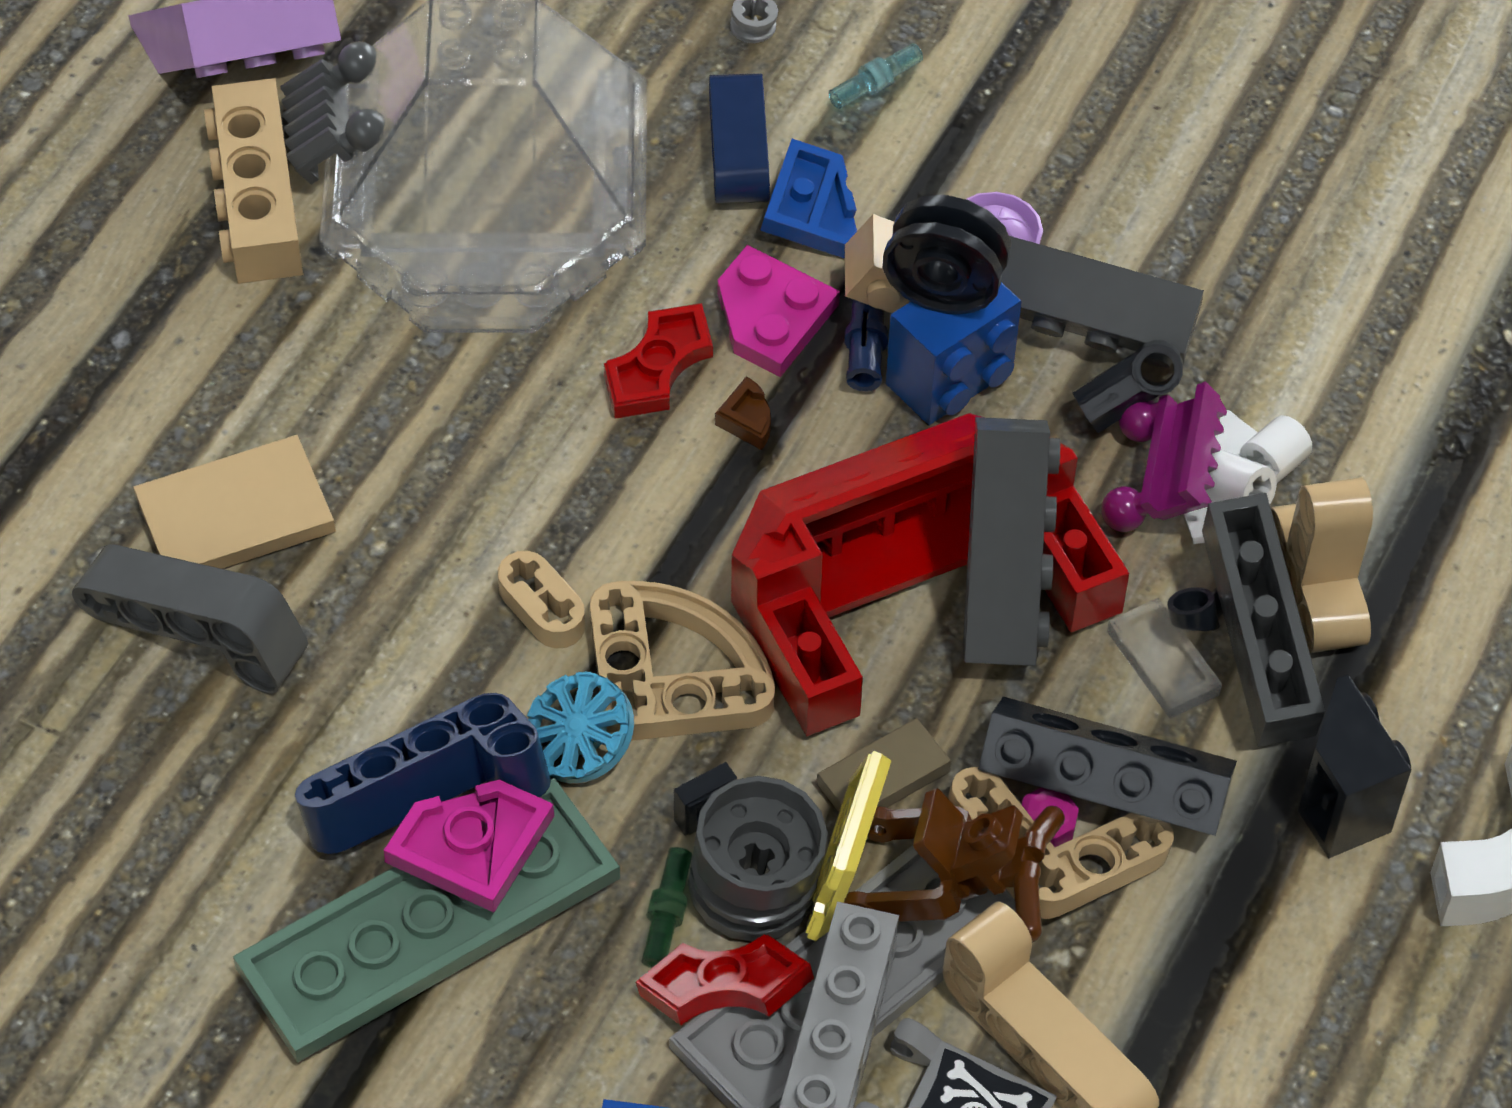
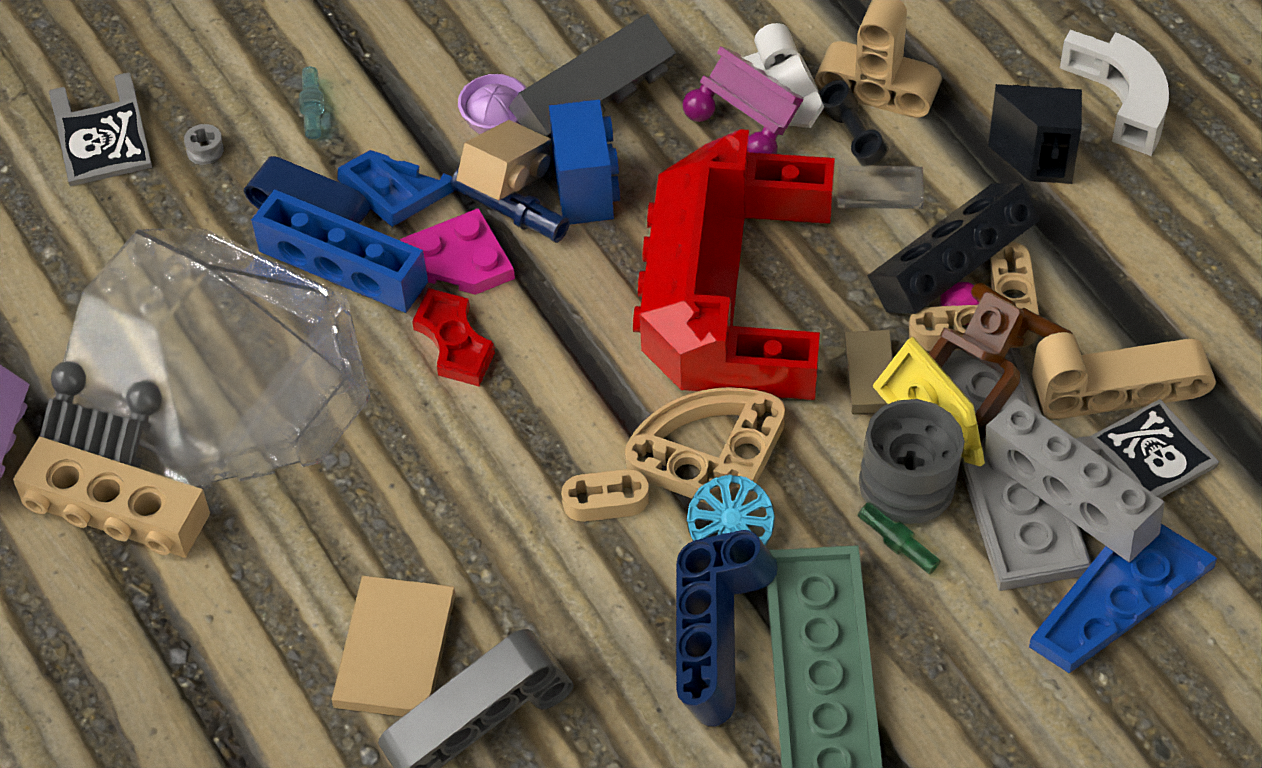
camera: 55 degrees left, 0 degrees up
dark pink plate [383,780,554,913] -> none
red tile [636,934,814,1026] -> none
black tile [674,762,737,836] -> none
reddish brown tile [715,376,771,450] -> none
black wheel [882,195,1012,314] -> none
dark grey brick [963,417,1060,666] -> none
black piece [1072,340,1183,433] -> none
dark grey brick [1202,493,1325,747] -> none
none -> blue brick [251,189,428,313]

